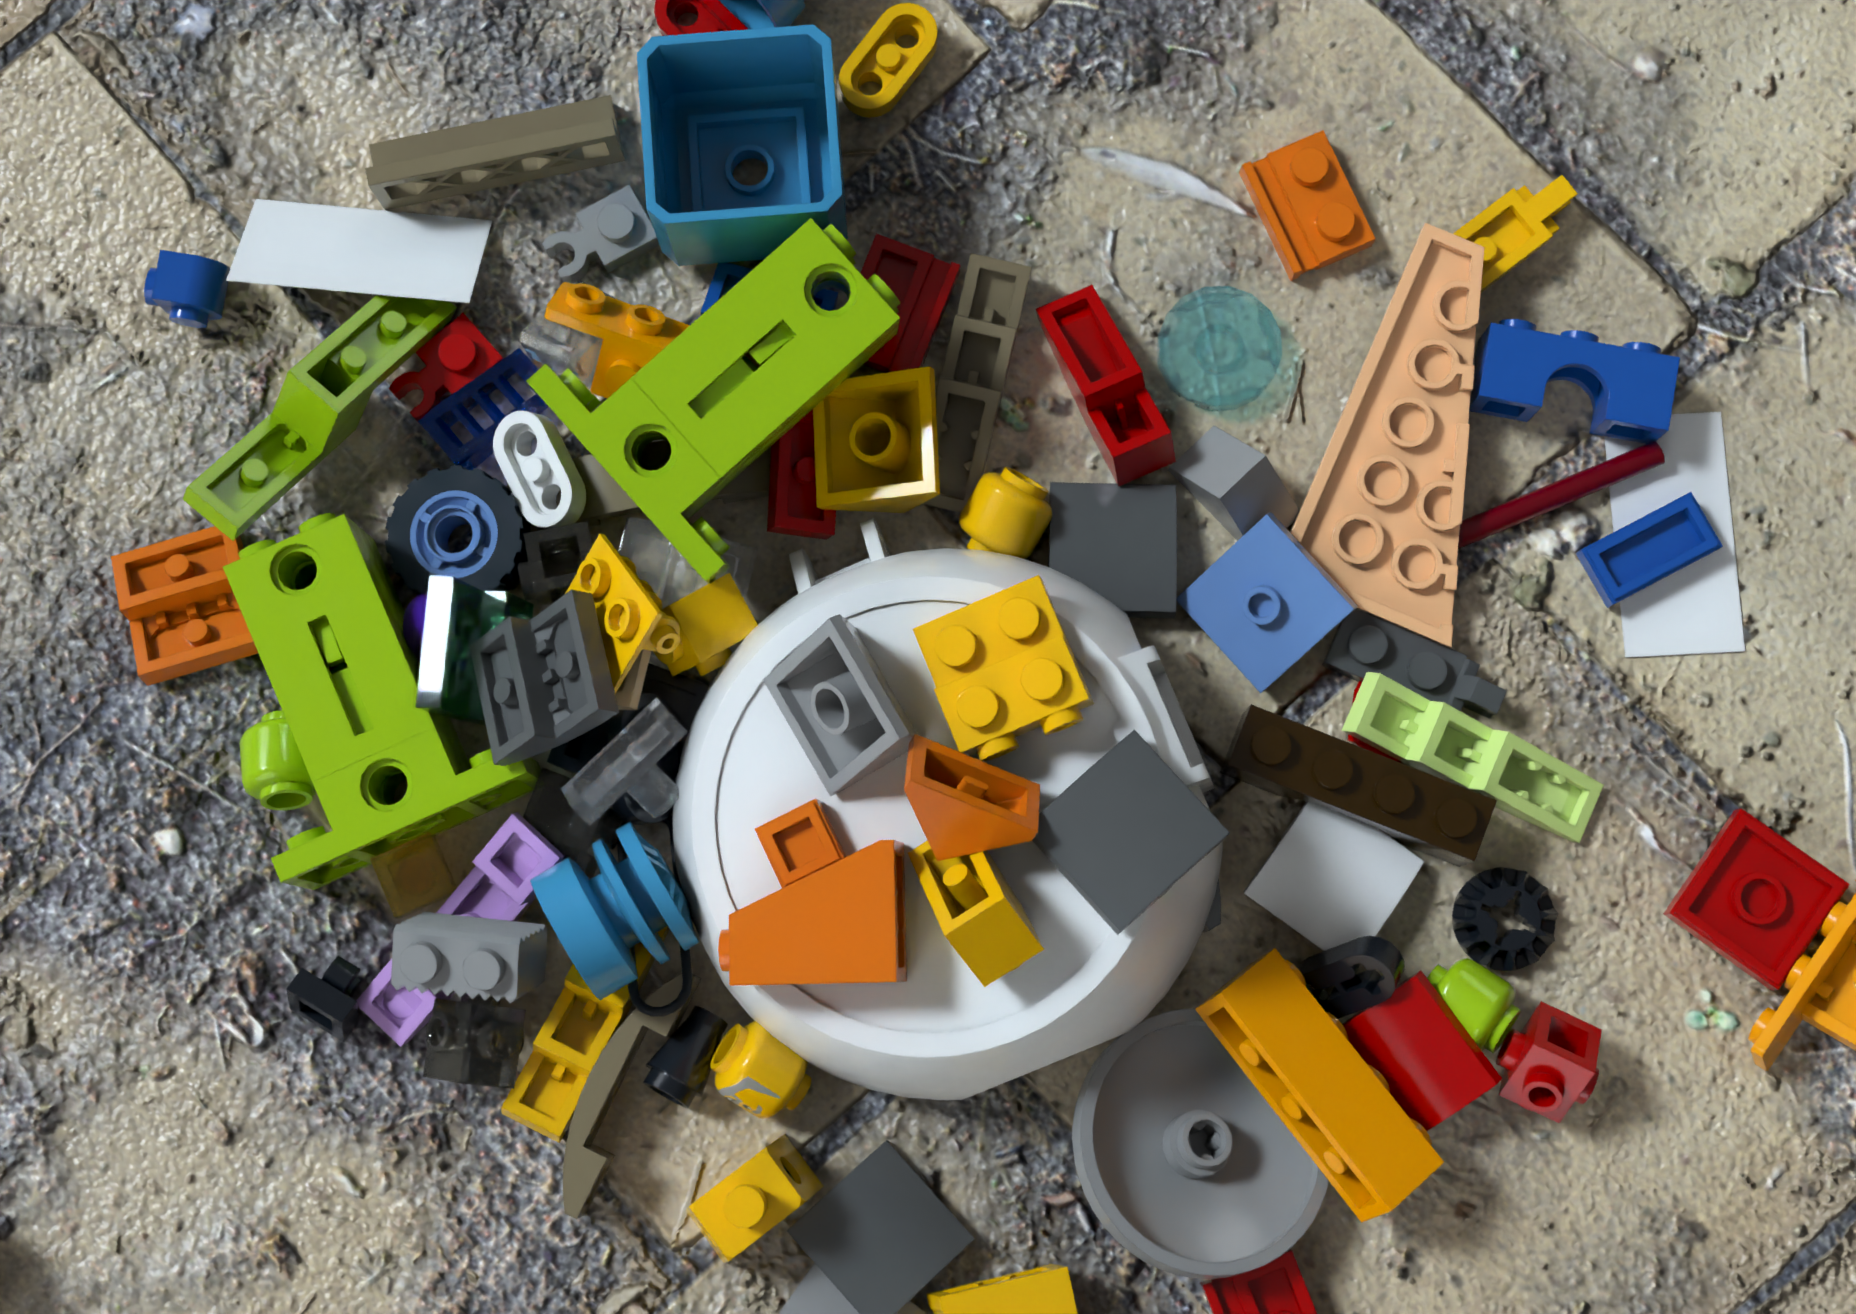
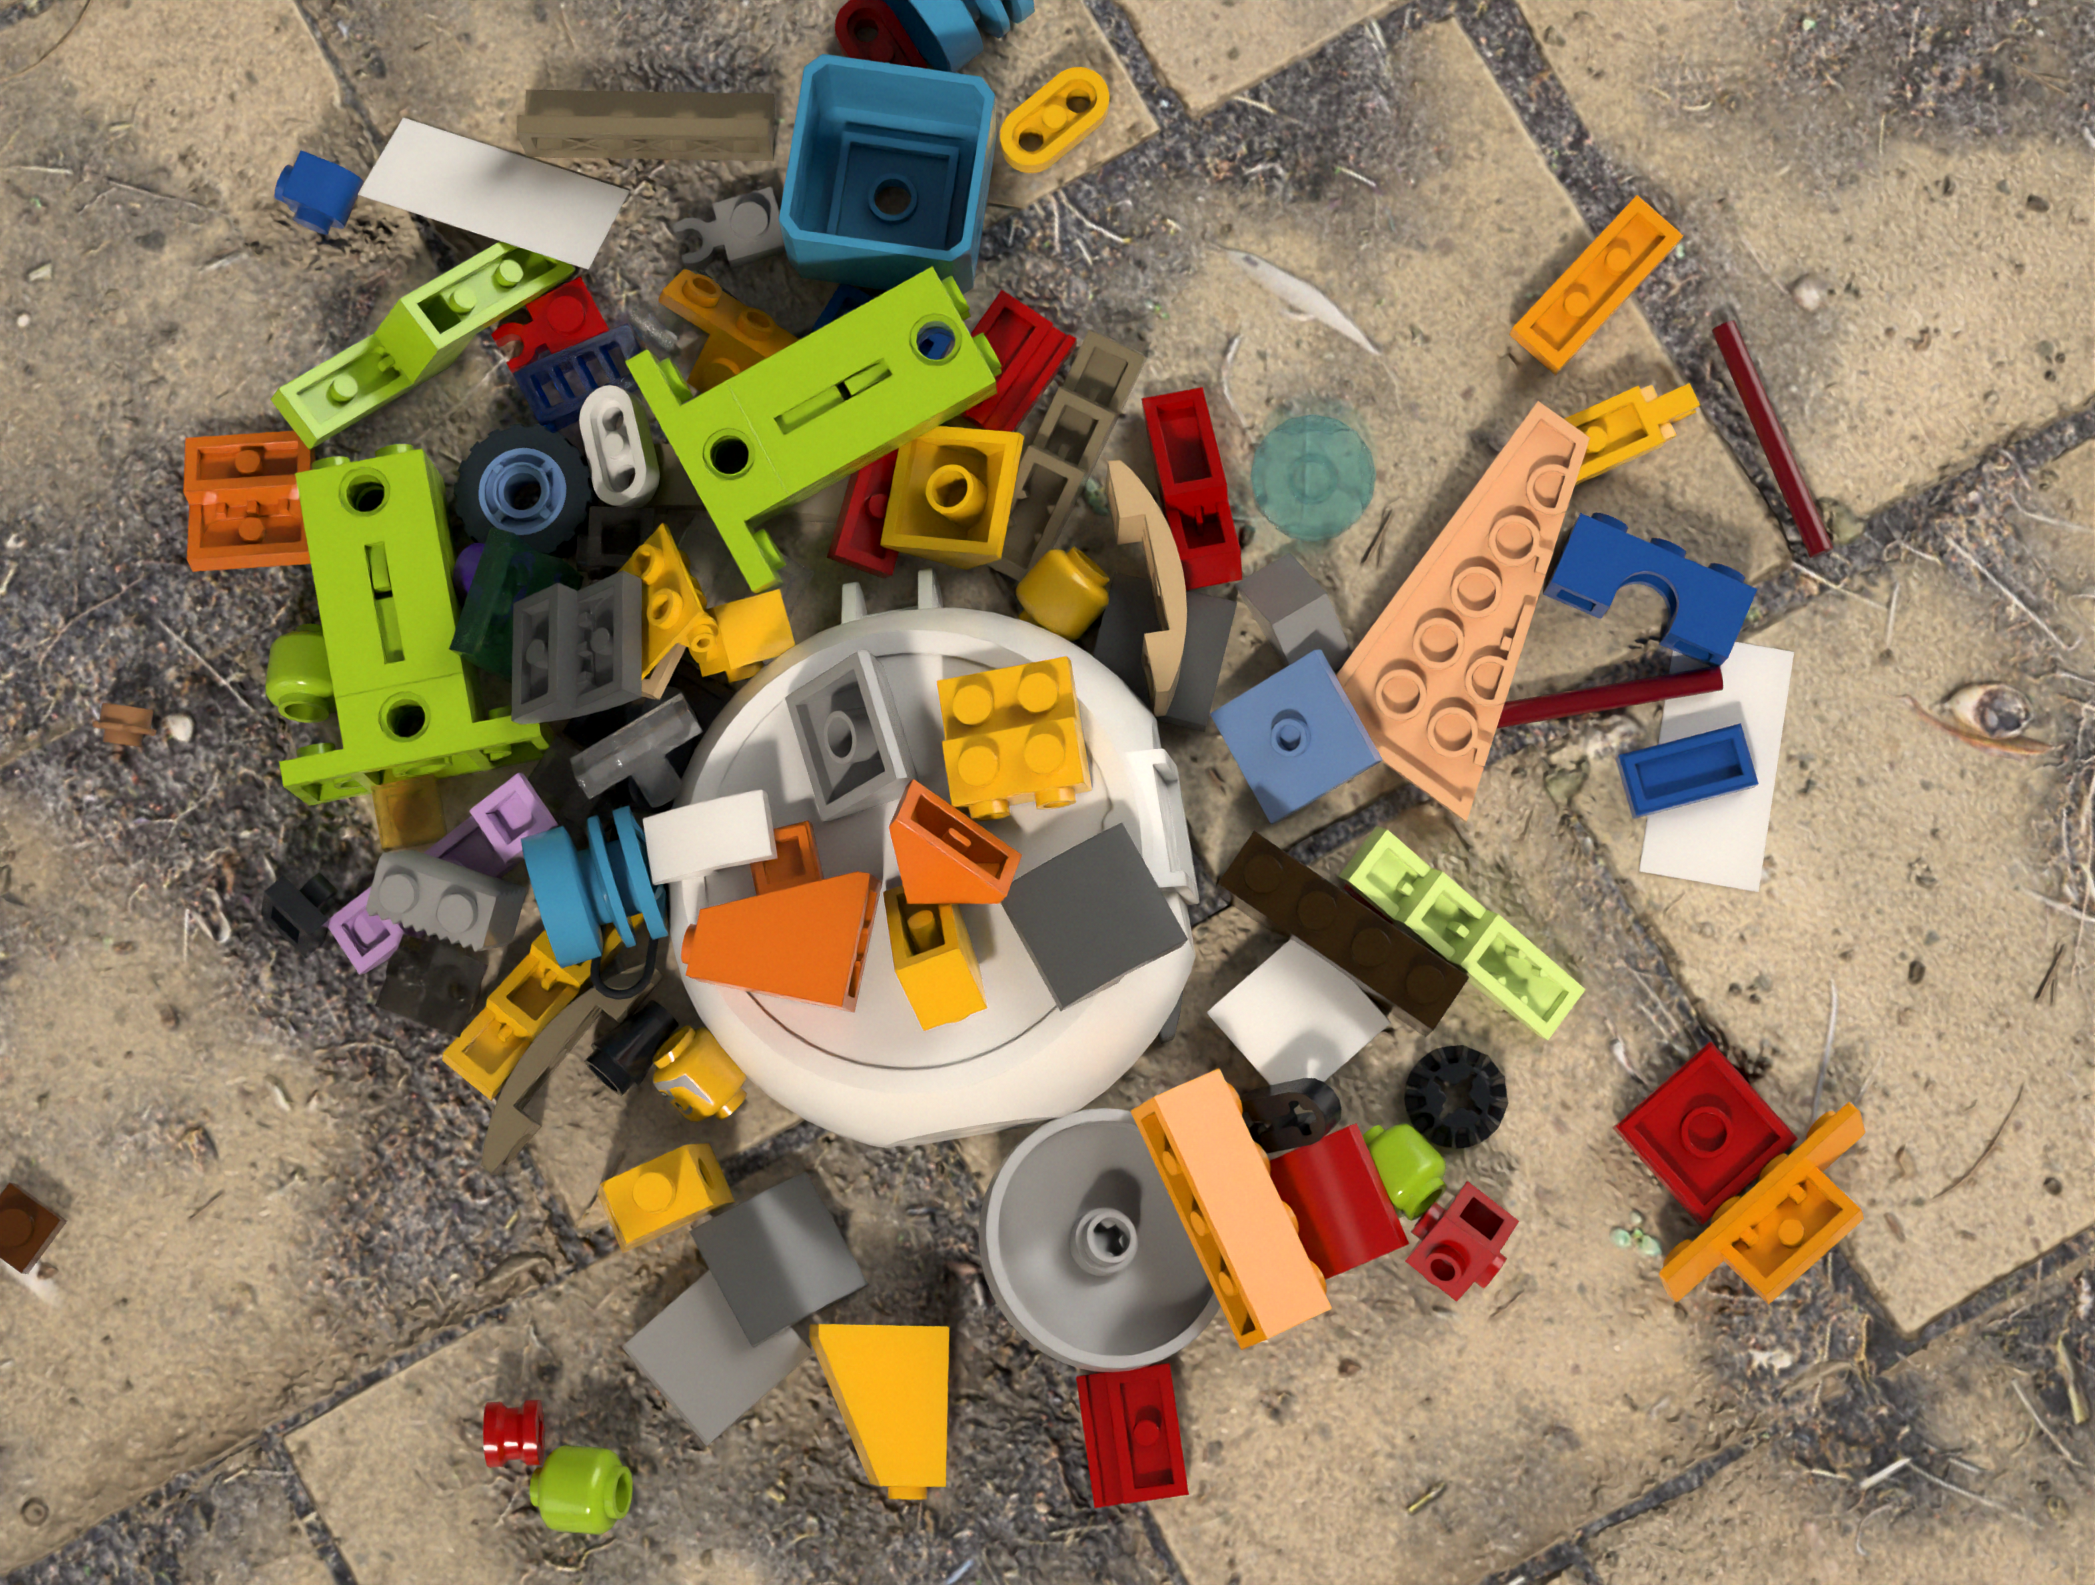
camera: 10 degrees right, 0 degrees up
orange plate [1239,130,1376,281] -> none
dark grey hinge [1322,608,1507,719] -> none
none -> medium nougat plate [92,703,157,747]
none -> white slope [643,789,778,885]
none -> tan slope [1105,459,1187,717]
none -> light orange plate [1509,195,1684,376]
none -> dark red bar [1712,320,1833,558]

